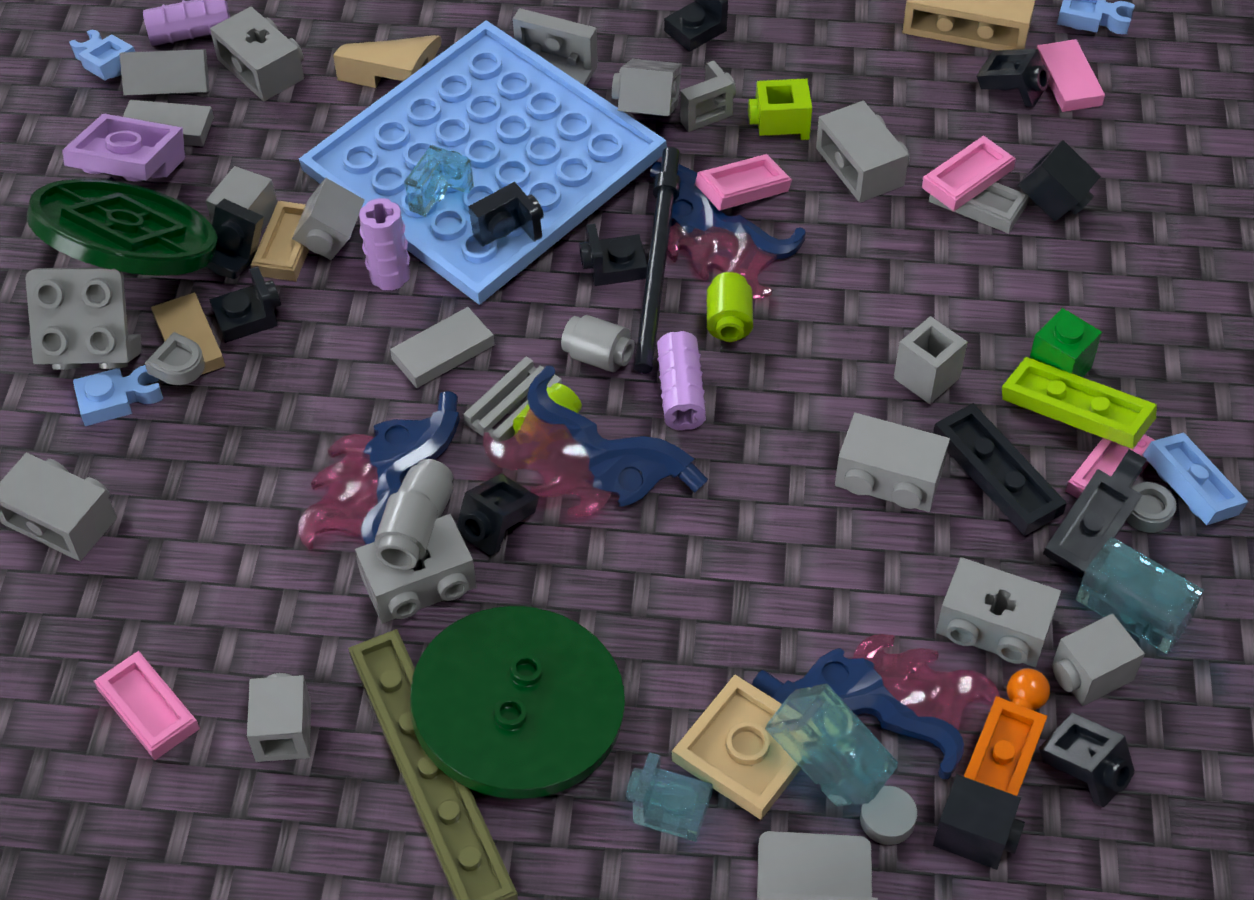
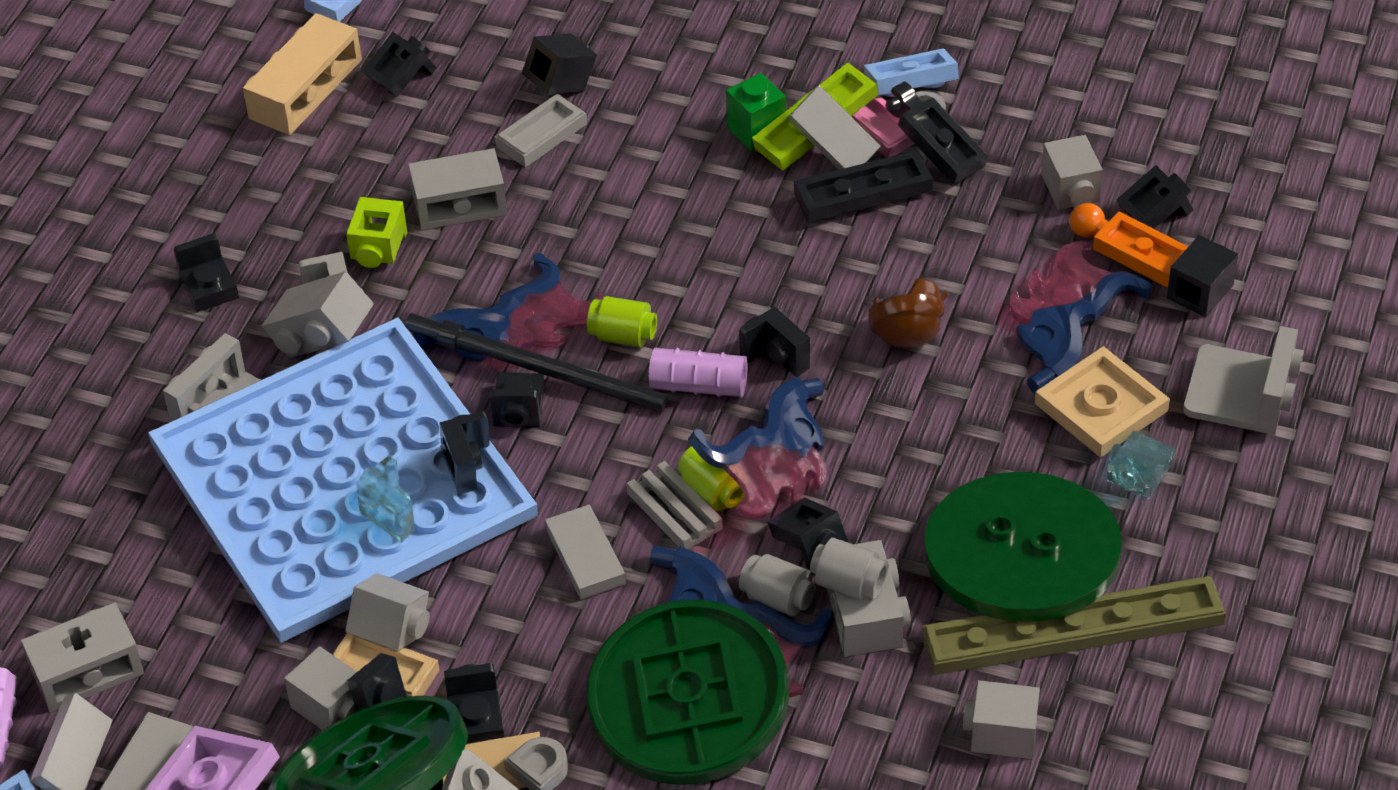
camera: 75 degrees left, 5 degrees down
tan slope [333,35,441,88] -> none
lavender axle [359,198,410,290] -> none
light grey brick [561,315,634,372] -> none
bright pink tile [695,154,792,211] -> none
clear light blue brick [765,684,898,806] -> none
light grey brick [835,412,950,512] -> none
light grey tile [860,786,917,845] -> none
light grey brick [894,316,968,404] -> none
bright pink tile [922,135,1016,211] -> none
light grey brick [936,557,1061,668] -> none
bright pink tile [1036,39,1105,112] -> none
clear light blue brick [1076,537,1204,654] -> none
none -> dark green plate [586,599,790,785]
none -> black bracket [739,307,810,377]
none -> light grey tile [787,85,880,170]
none -> reddish brown hat [868,278,948,349]

